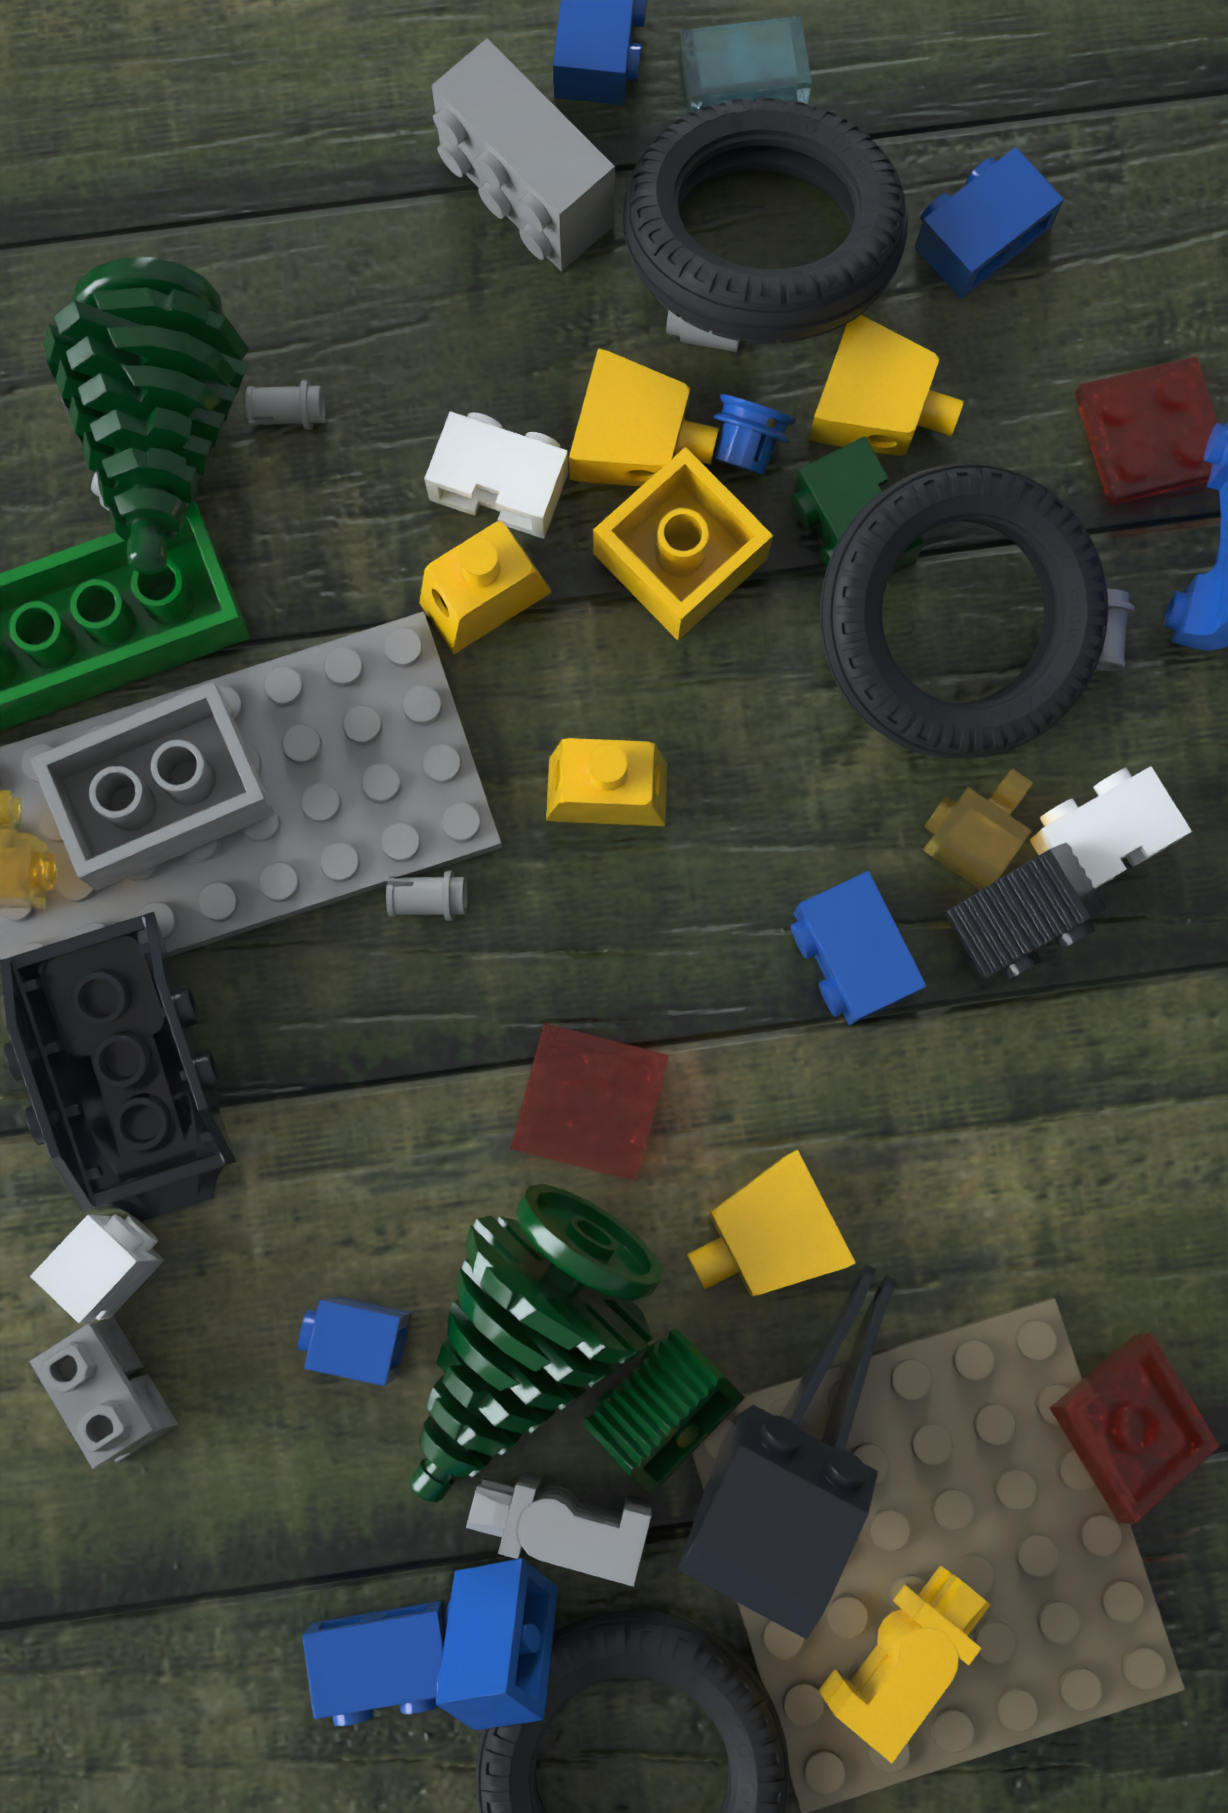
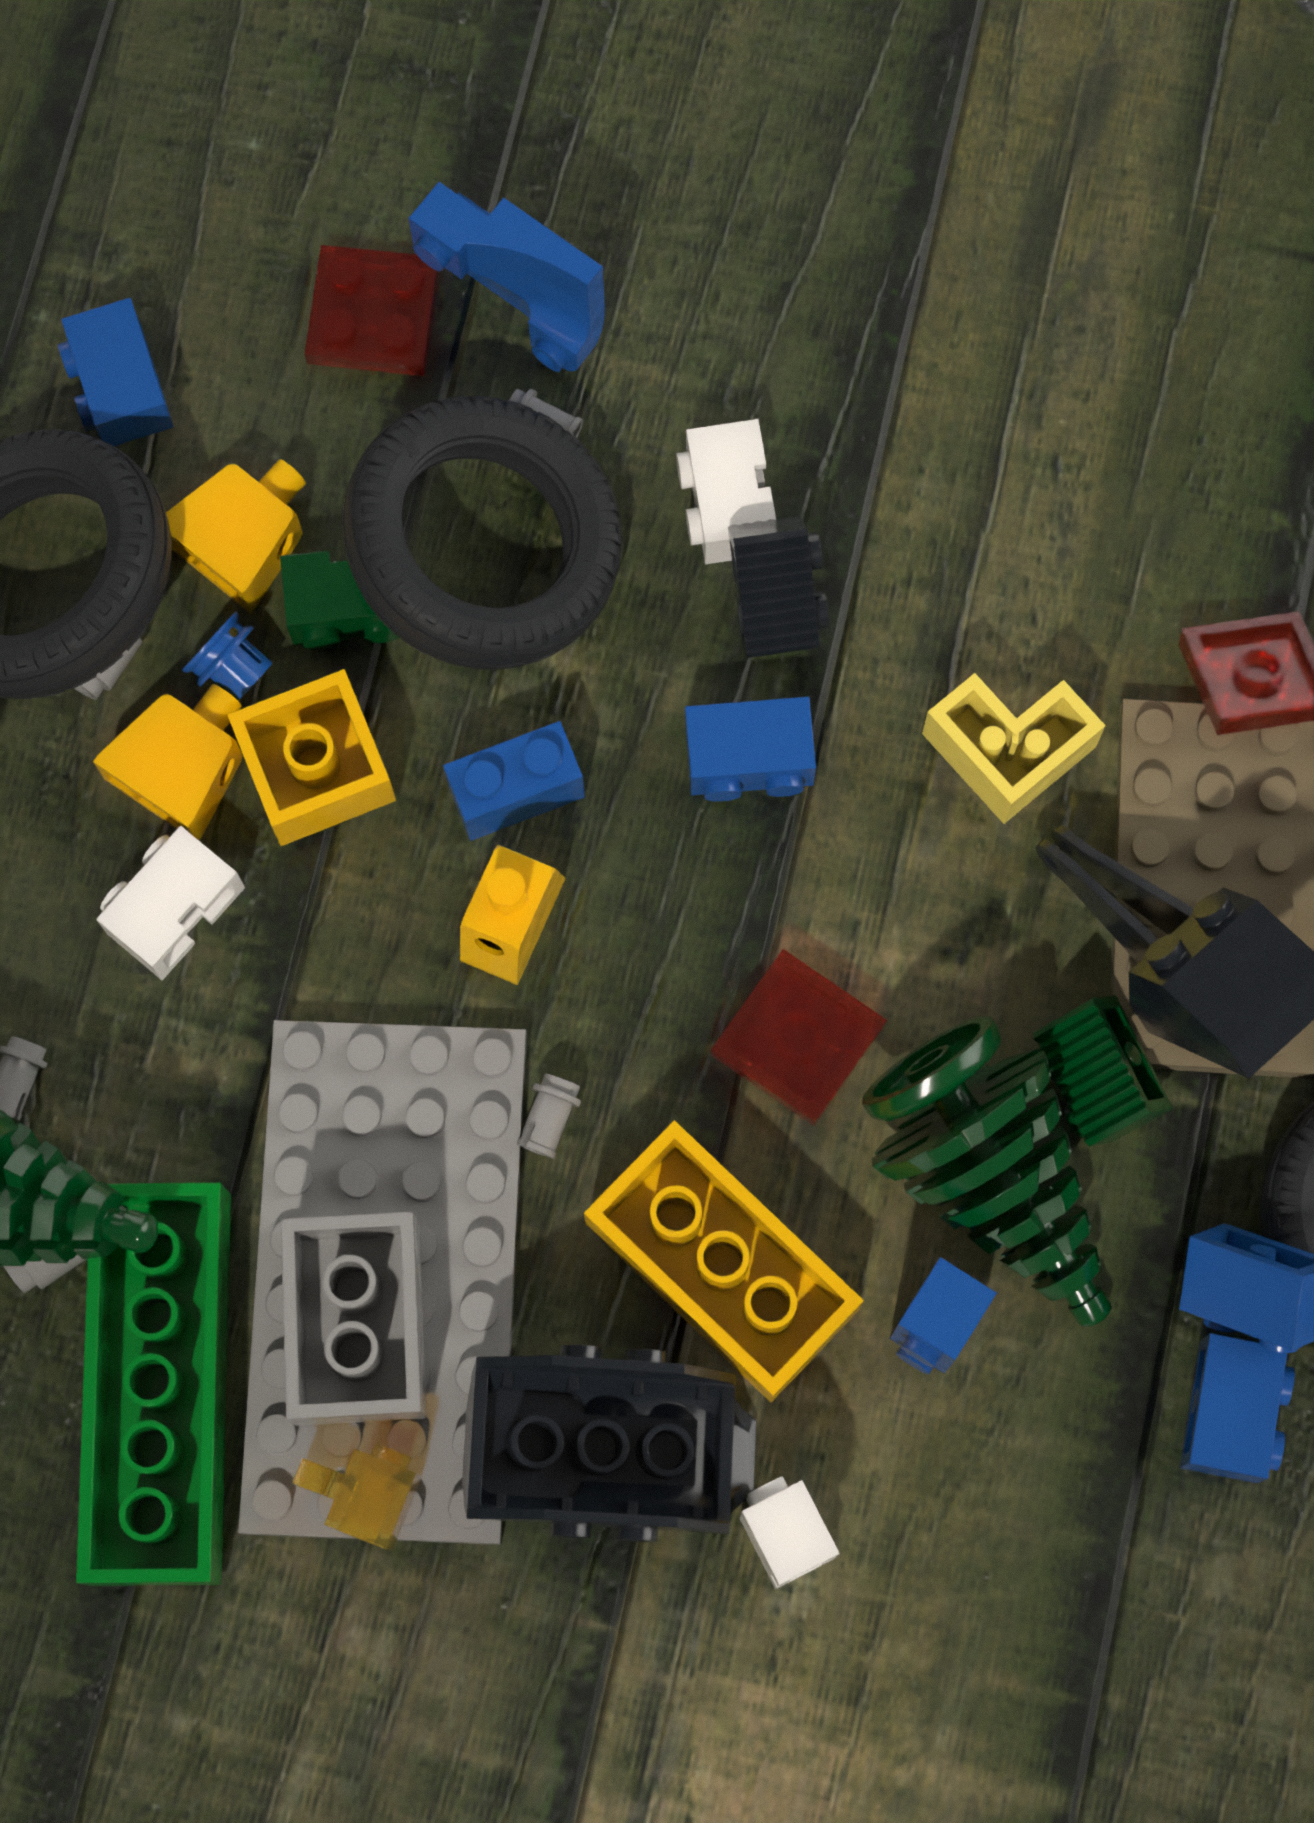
camera: 65 degrees left, 5 degrees down
light grey hips [29,1317,178,1469] -> none
yellow torso [419,520,551,655] -> none
light grey hips [466,1472,652,1587] -> none
yellow torso [687,1150,856,1296] -> none
clear yellow brick [922,769,1033,890] -> none
none -> blue brick [443,721,585,841]
none -> yellow brick [584,1120,864,1403]
none -> light yellow brick [922,673,1106,824]

